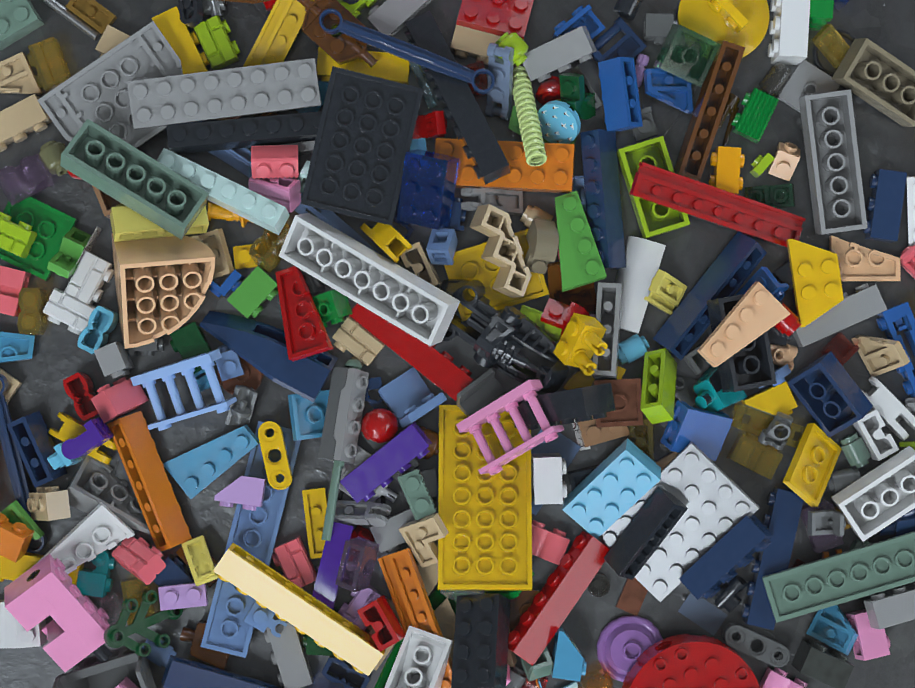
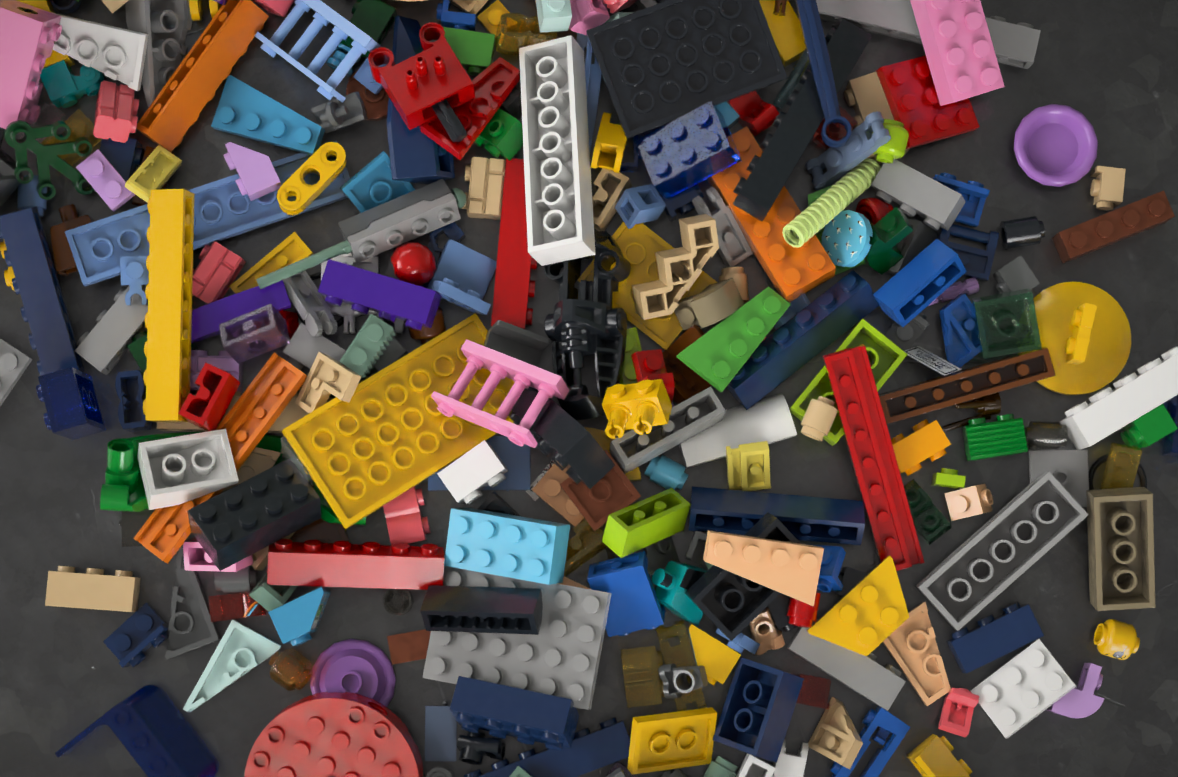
camera: 55 degrees right, 5 degrees down
none -> red piece [368,22,475,142]
none -> tan brick [800,396,838,441]
none -> white sticker [904,346,962,376]

